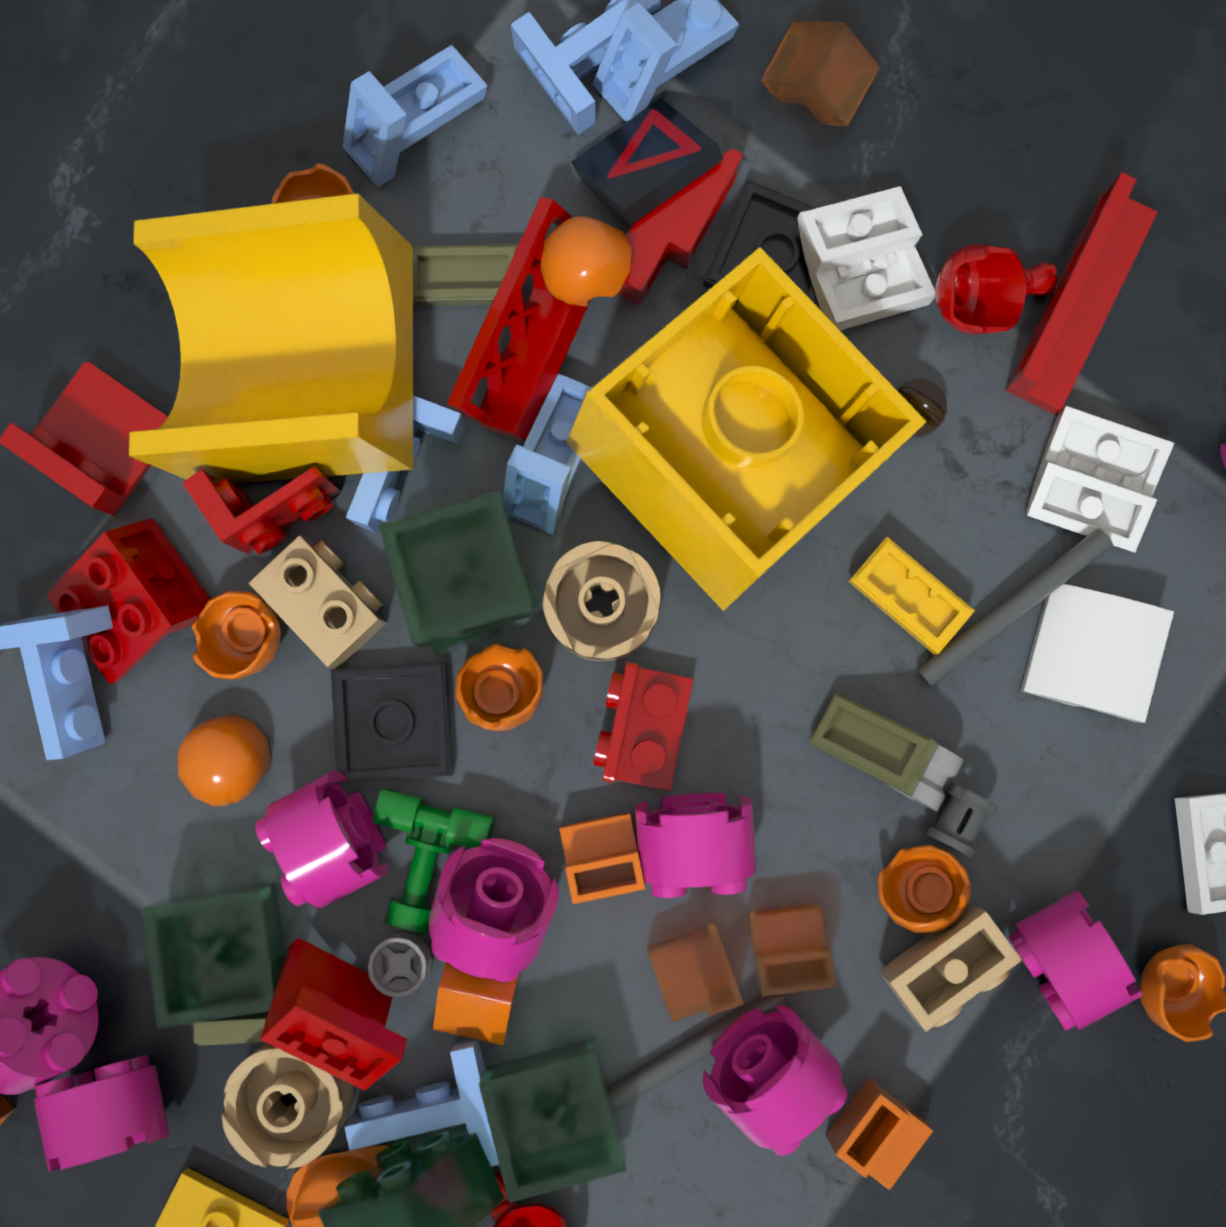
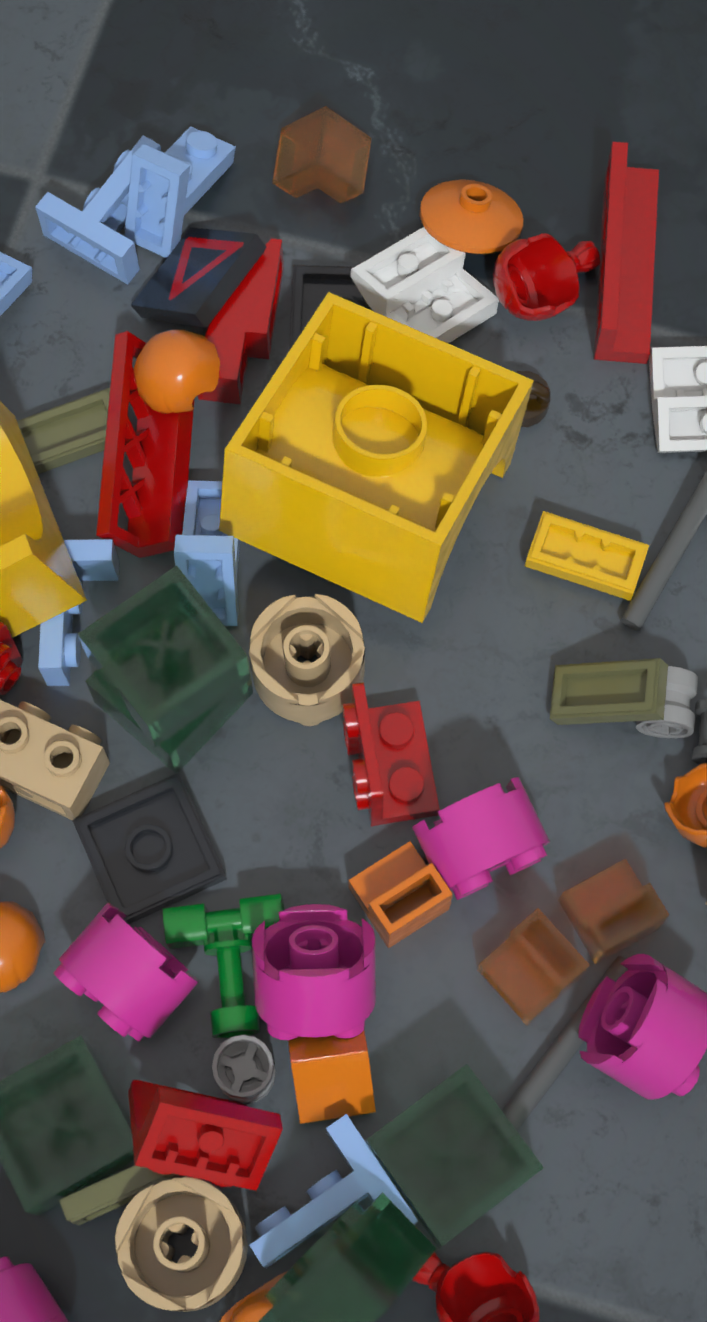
camera: 25 degrees left, 15 degrees down
orange hair [456,643,543,732] -> none
none -> orange dish [420,180,523,254]

